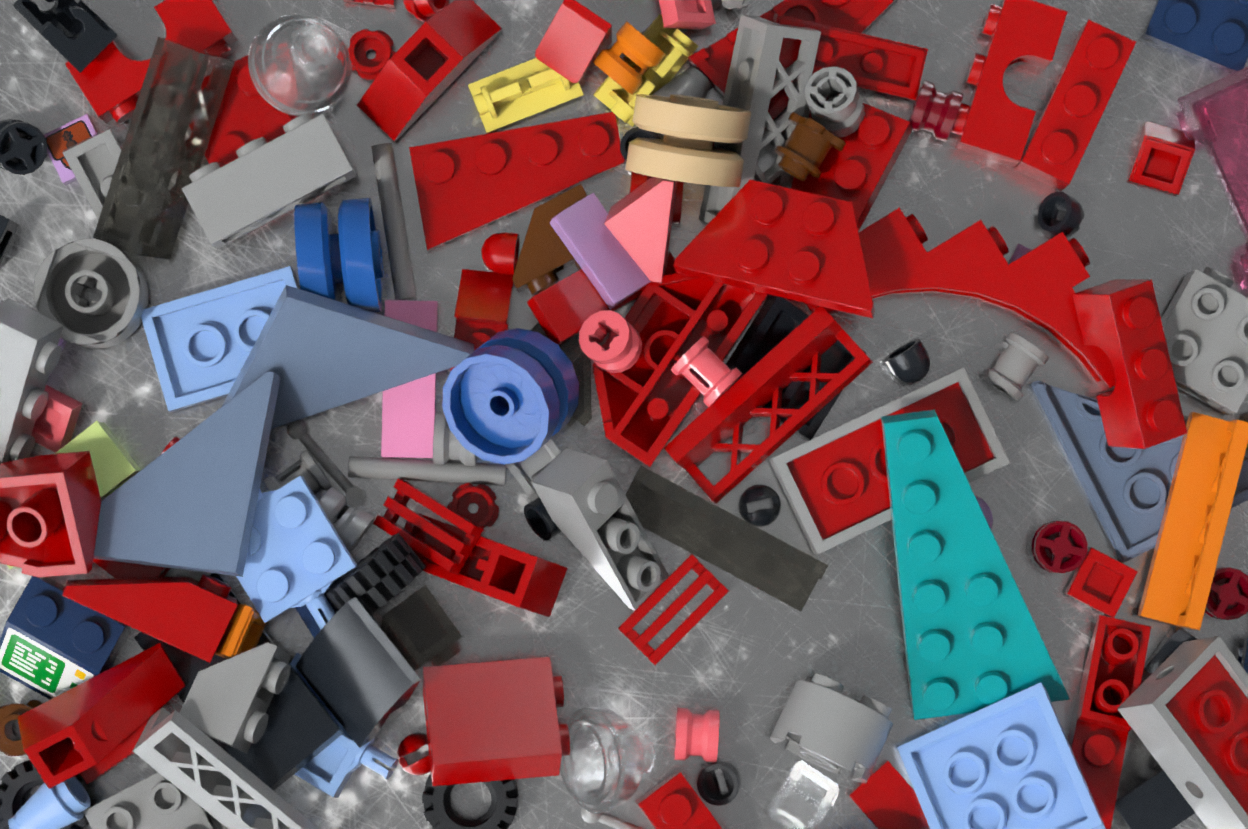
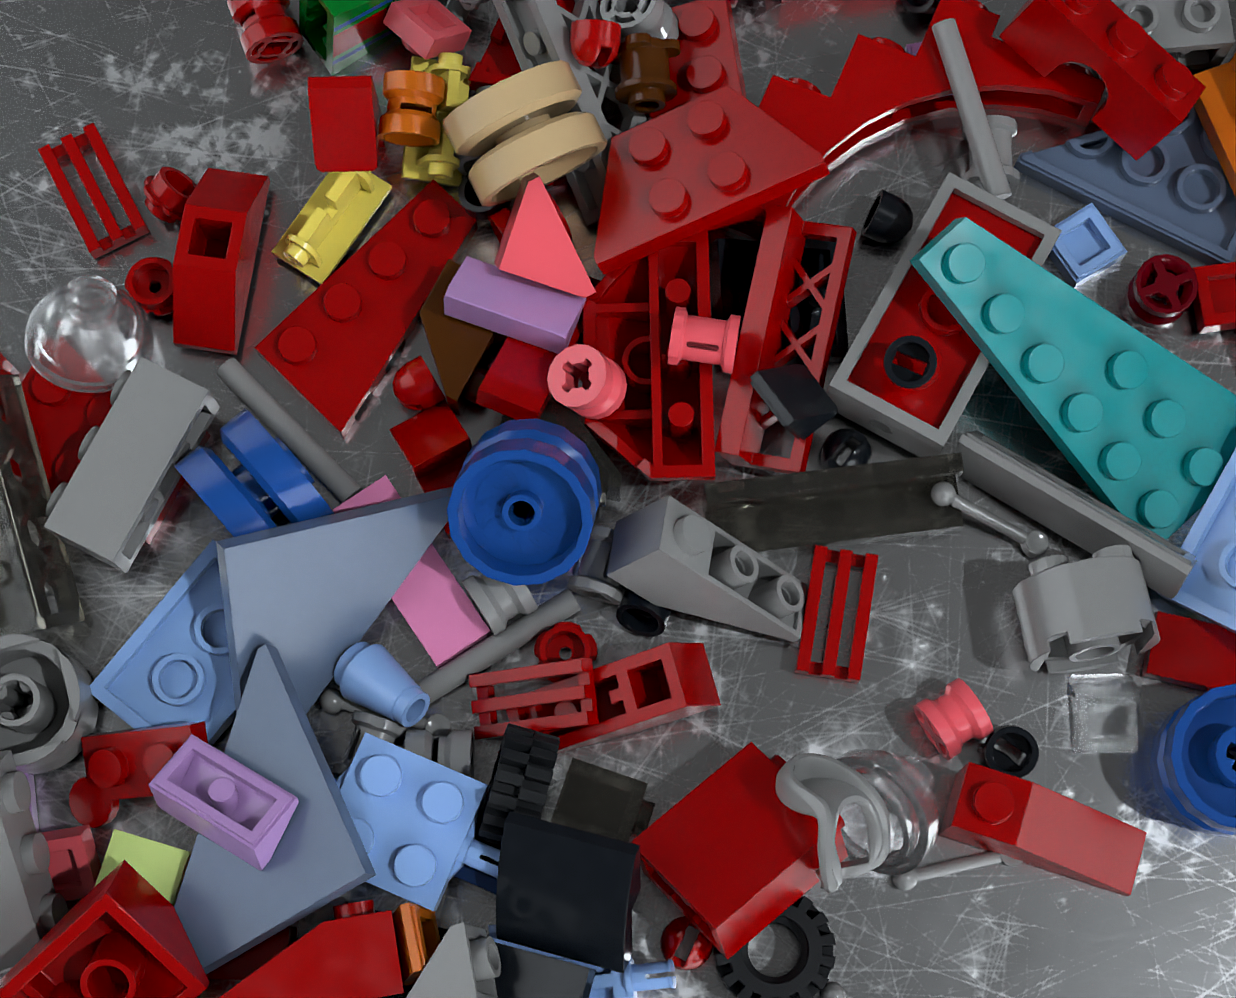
camera: 30 degrees left, 10 degrees down
none -> red hinge [69,721,208,828]
none -> lavender slope [148,734,299,871]
none -> light blue cone [334,642,430,727]
none -> red hinge [570,19,621,69]
none -> black slope [750,364,838,440]
none -> light grey piece [775,753,891,893]
none -> black hinge [884,336,937,389]
none -> light grey hinge [931,481,1049,558]
none -> light grey bar [932,18,1012,200]
none -> light grey slope [952,430,1197,599]
none -> light blue tile [1048,203,1127,289]

